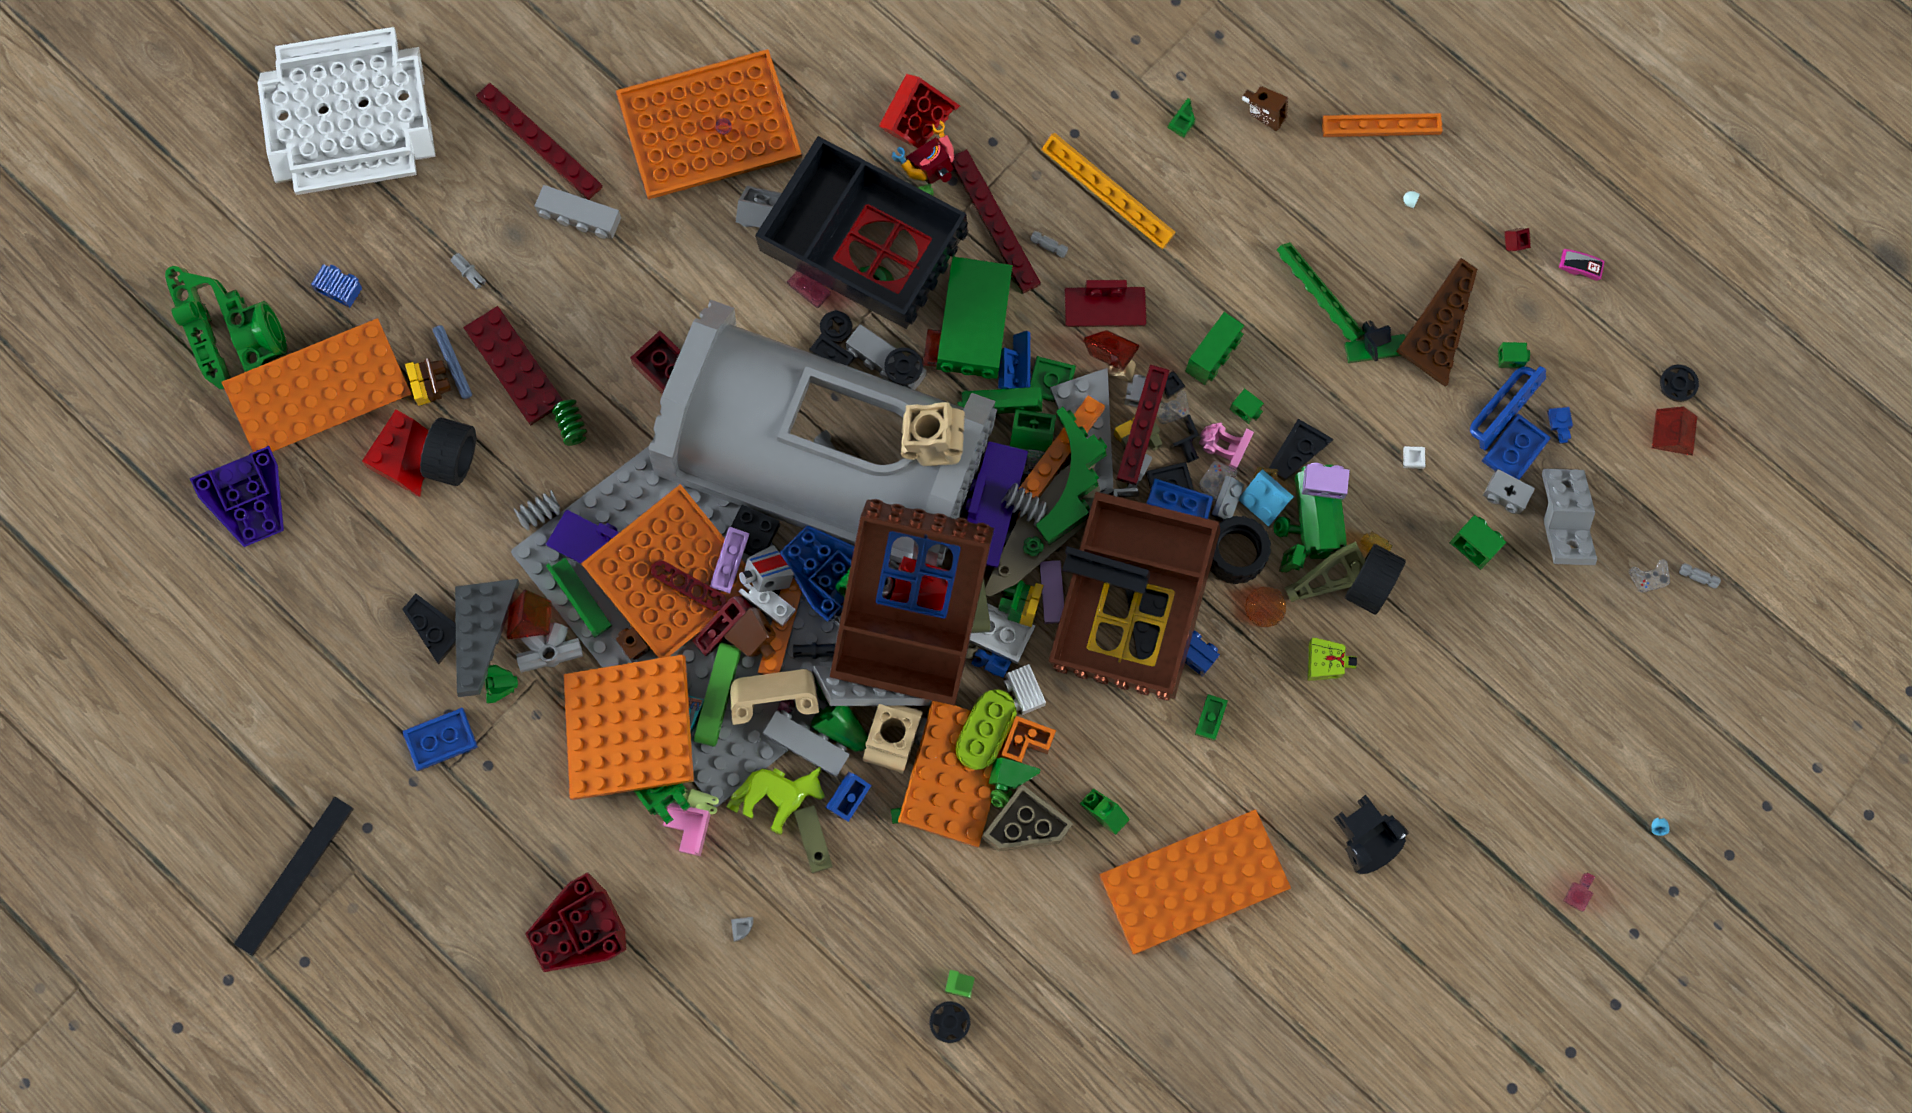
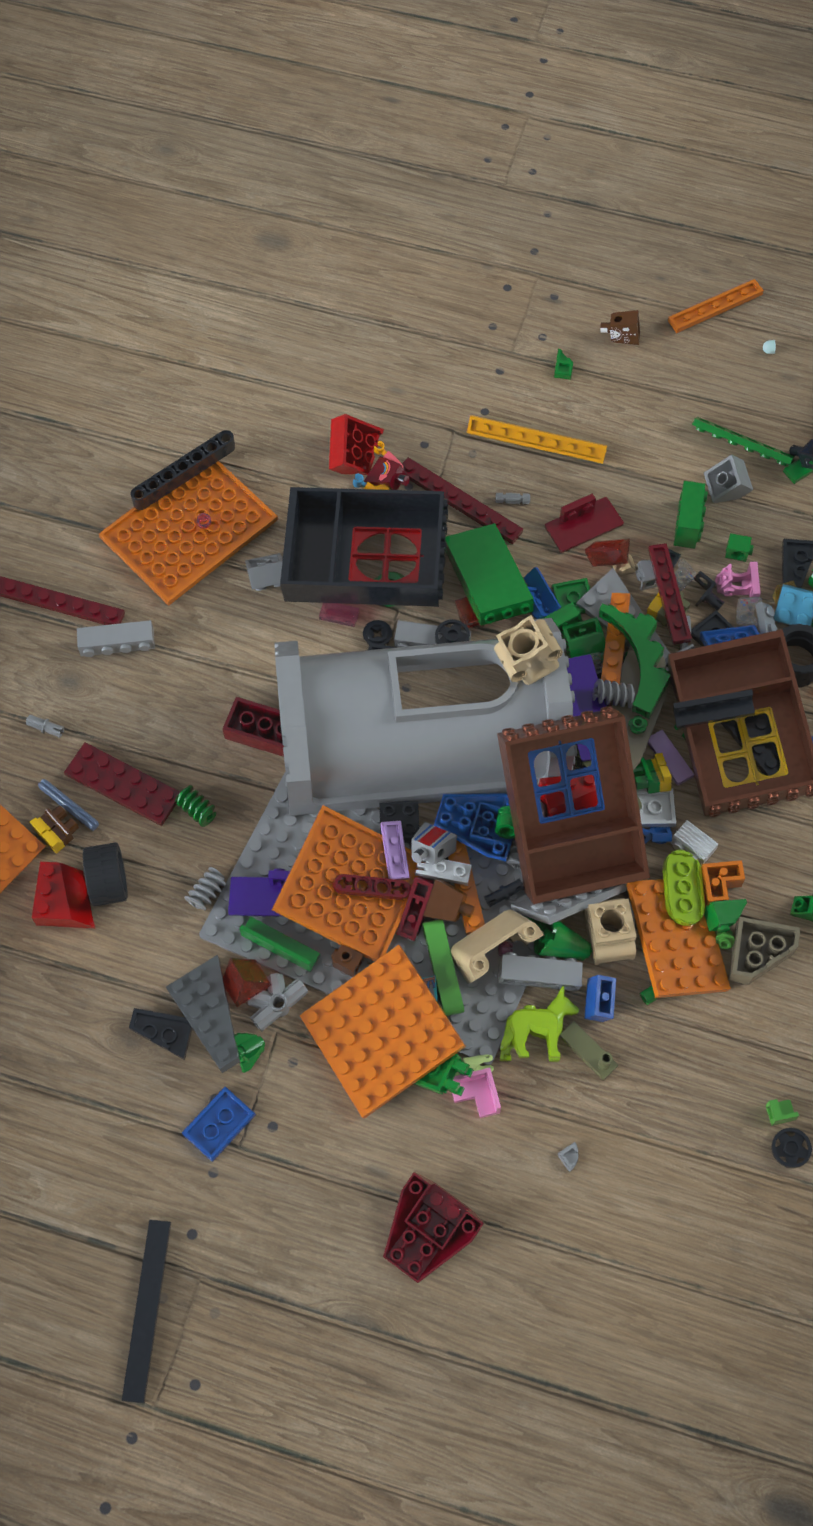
camera: 20 degrees left, 10 degrees down
none -> black beam [131,430,235,510]
none -> light grey slope [704,454,753,503]

